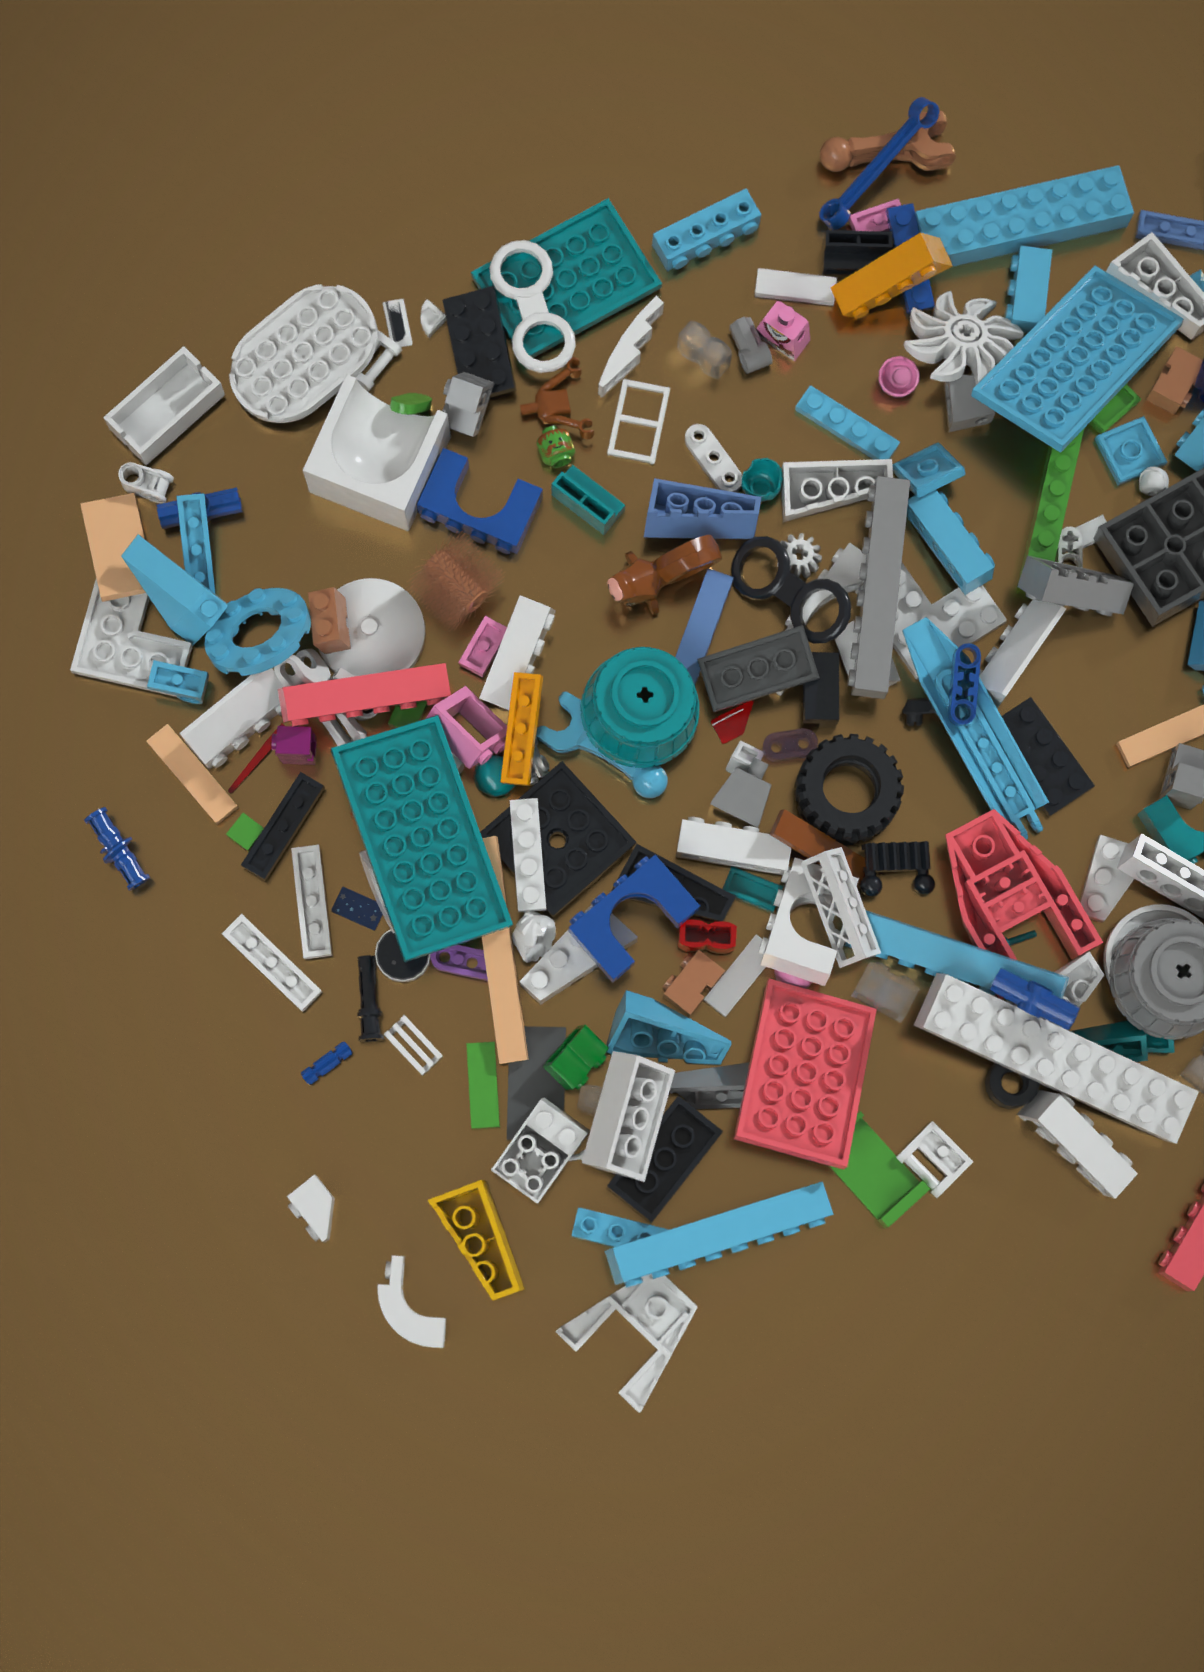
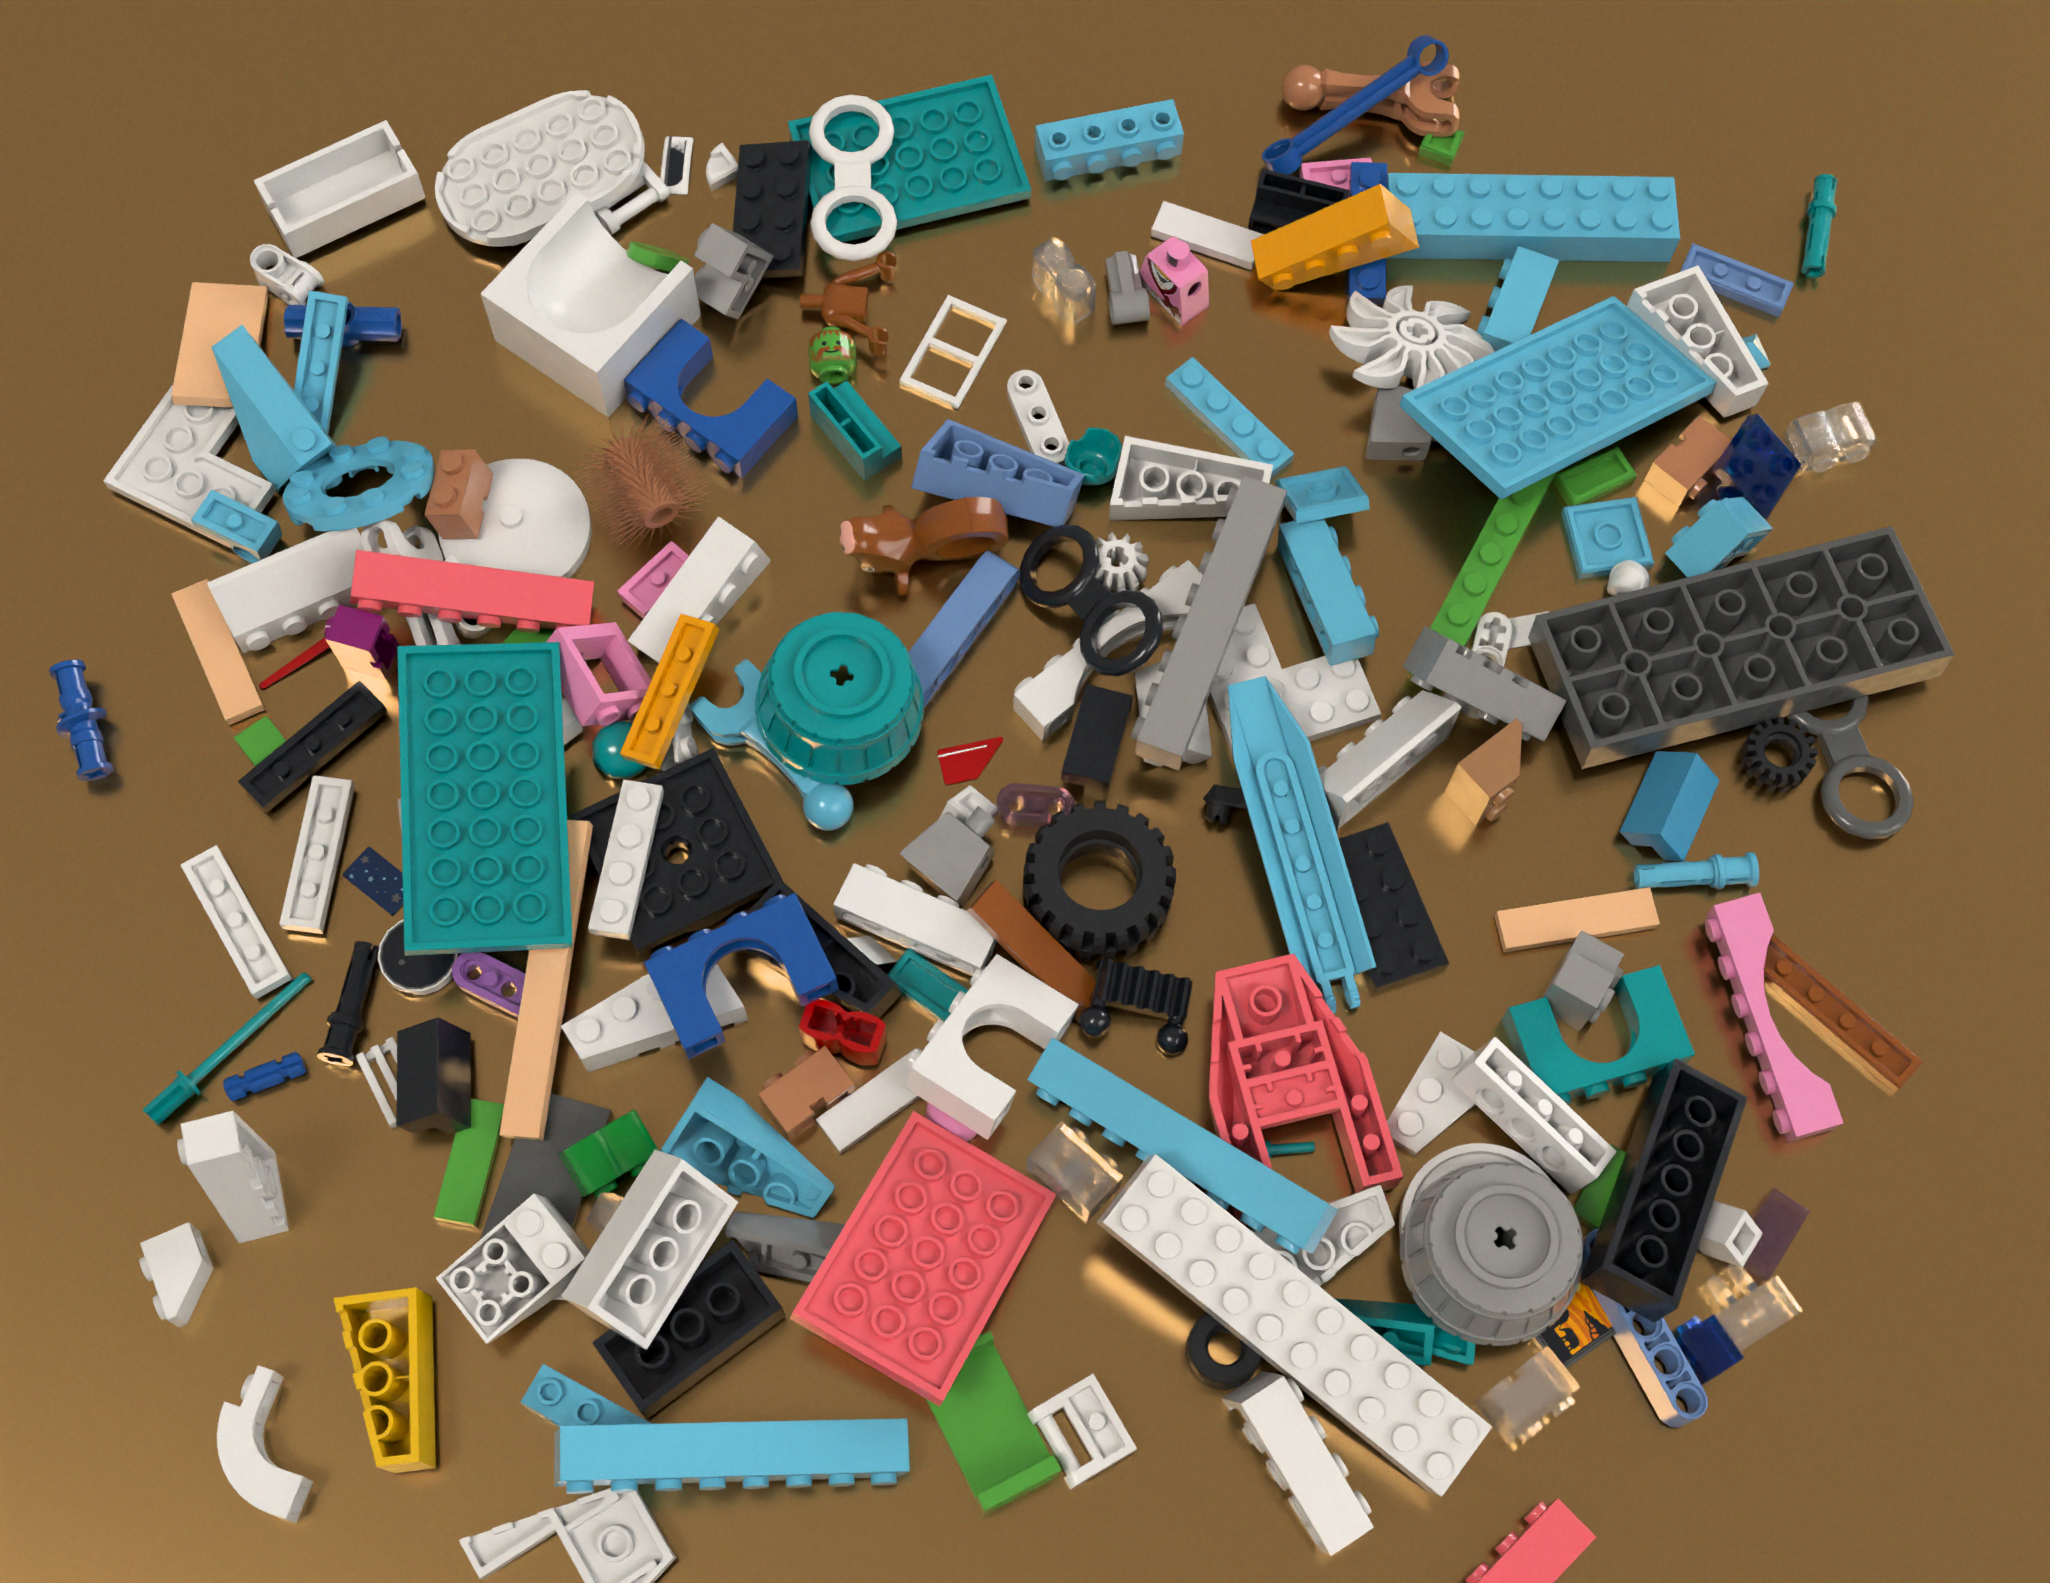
camera: 15 degrees right, 10 degrees down
white hair [512,911,556,963] -> none
white slope [598,296,664,397] -> none
dark grey tile [697,625,820,712] -> none
white fence [800,847,881,968] -> none
bright pink hair [878,356,919,397] -> none
blue beam [948,643,981,726] -> none
blue piece [990,968,1080,1030] -> none
none -> teal piece [142,972,312,1126]
none -> white wedge [177,1111,289,1243]
none -> black piece [396,1017,471,1134]
none -> white sticker [848,936,898,965]
none -> bright green tile [1418,130,1465,166]
none -> medium nougat slope [1445,718,1522,826]

